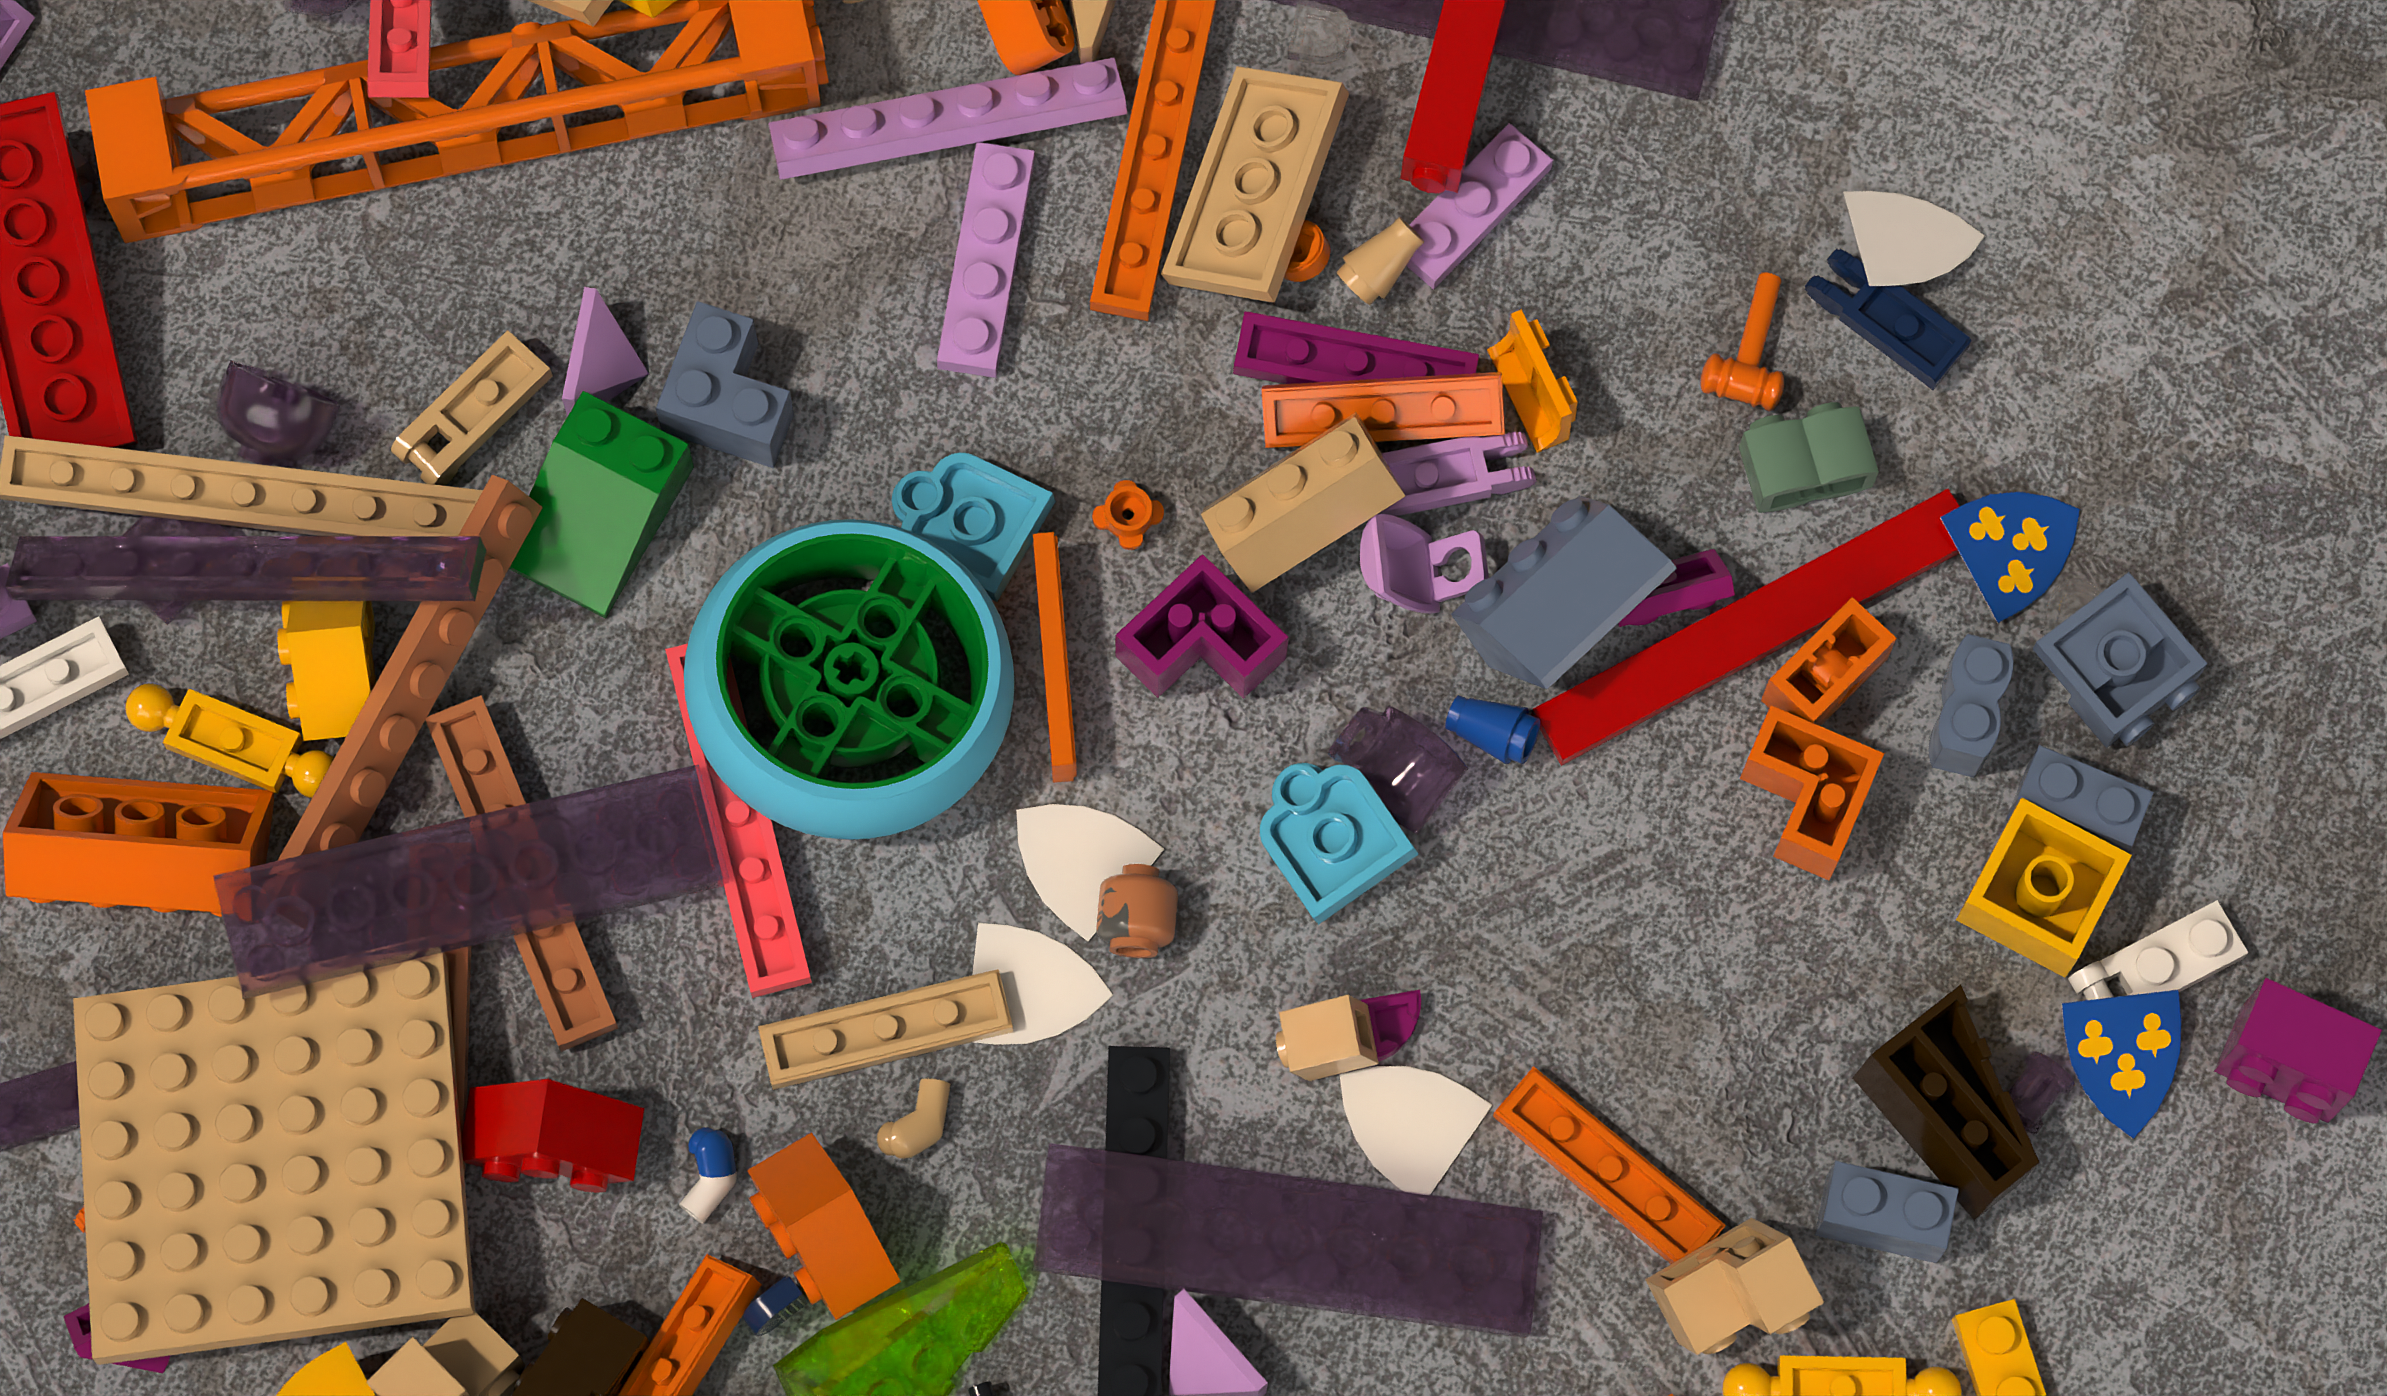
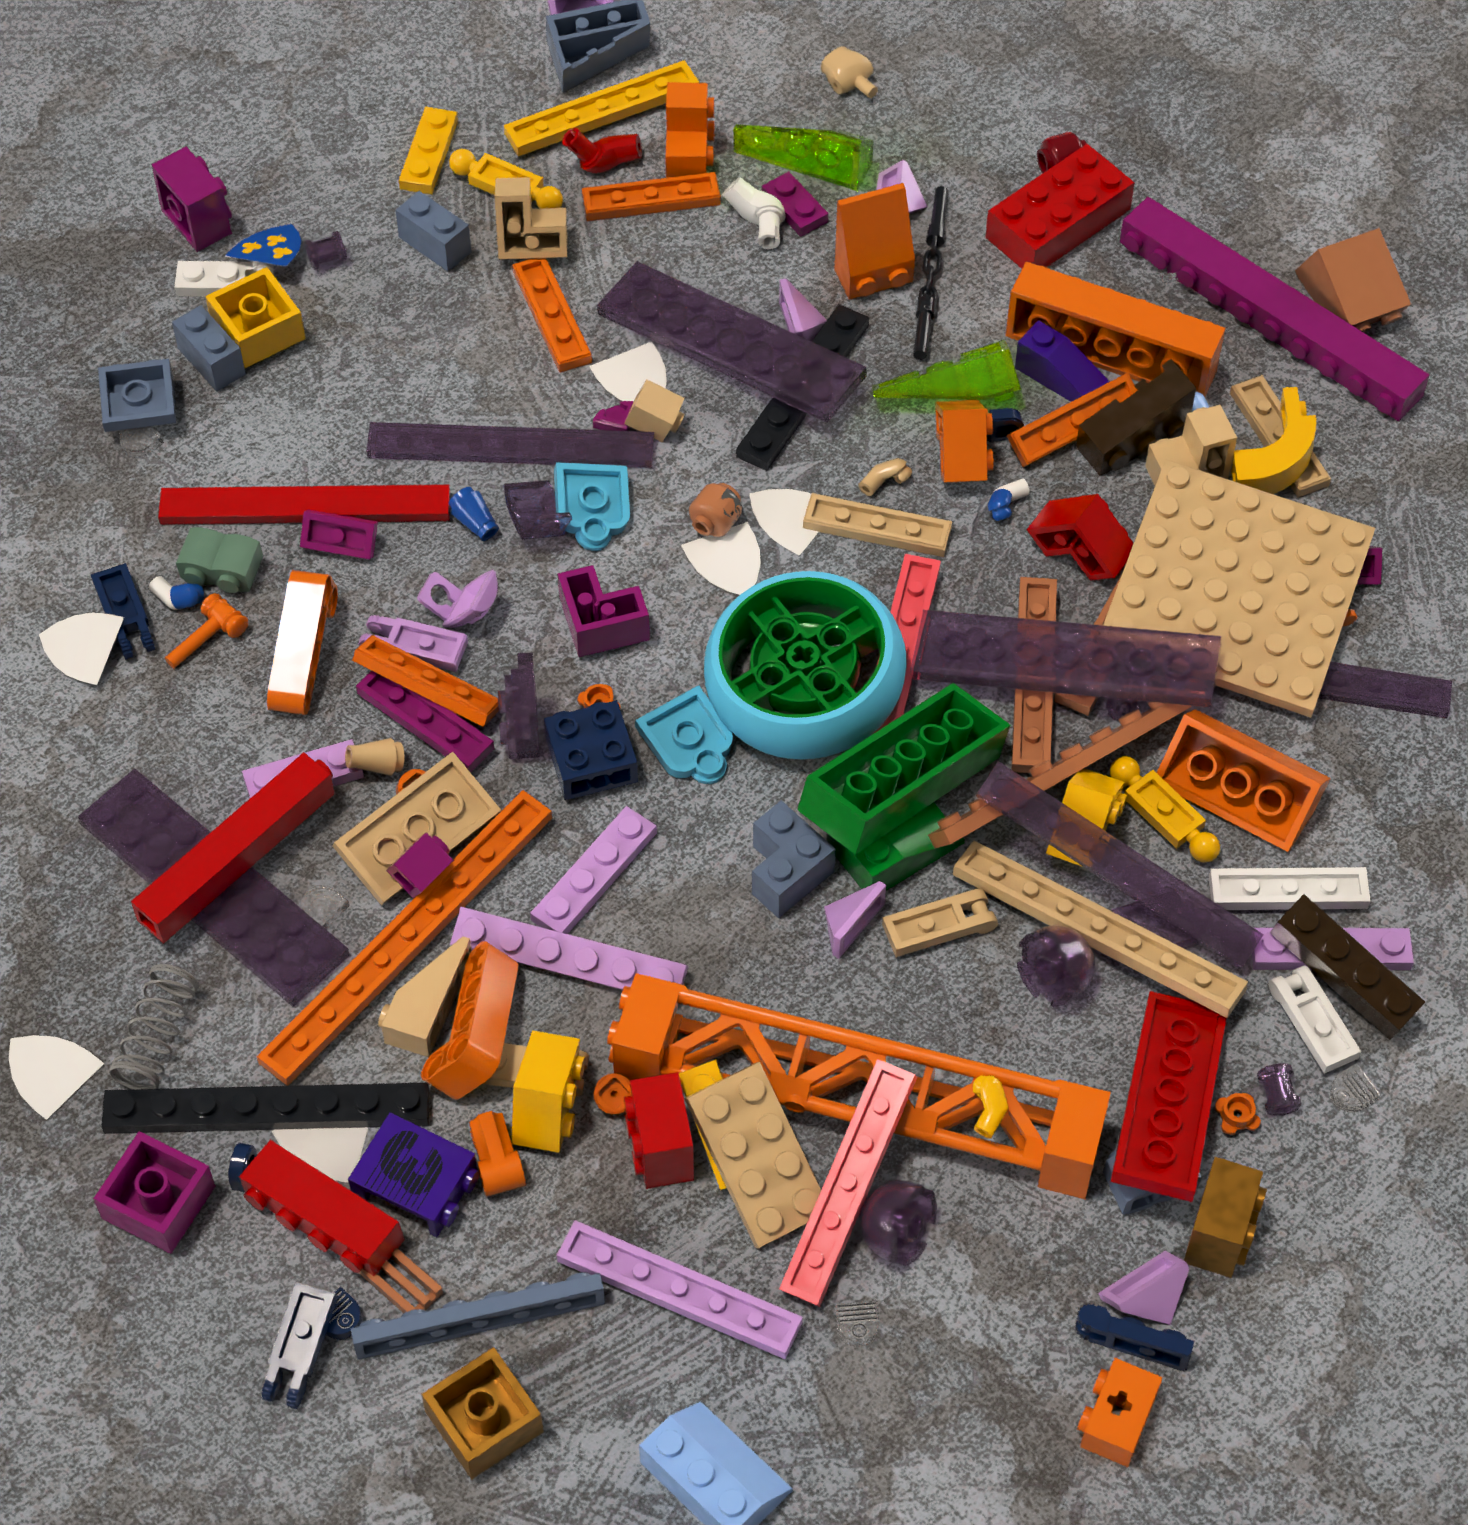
camera: 150 degrees left, 15 degrees down
orange tile [1033,532,1077,783] -> none
tan slope [1201,412,1405,593] -> none
sand blue slope [1451,495,1677,689] -> none
light orange piece [1487,309,1578,453] -> none
orange brick [1740,705,1885,881] -> none
orange brick [1761,597,1897,726] -> none
dark brown wedge [1852,984,2040,1221] -> none
sand blue brick [1929,634,2013,778] -> none
blue sticker [1940,492,2080,623] -> none
none -> blue arm [149,576,205,610]
none -> beam [267,570,338,715]
none -> clear purple tile [366,422,654,468]
none -> magenta brick [386,832,453,898]
none -> clear purple plate [498,652,540,759]
none -> dark blue brick [544,700,638,800]
none -> green brick [797,683,1011,855]
none -> yellow arm [973,1075,1008,1138]

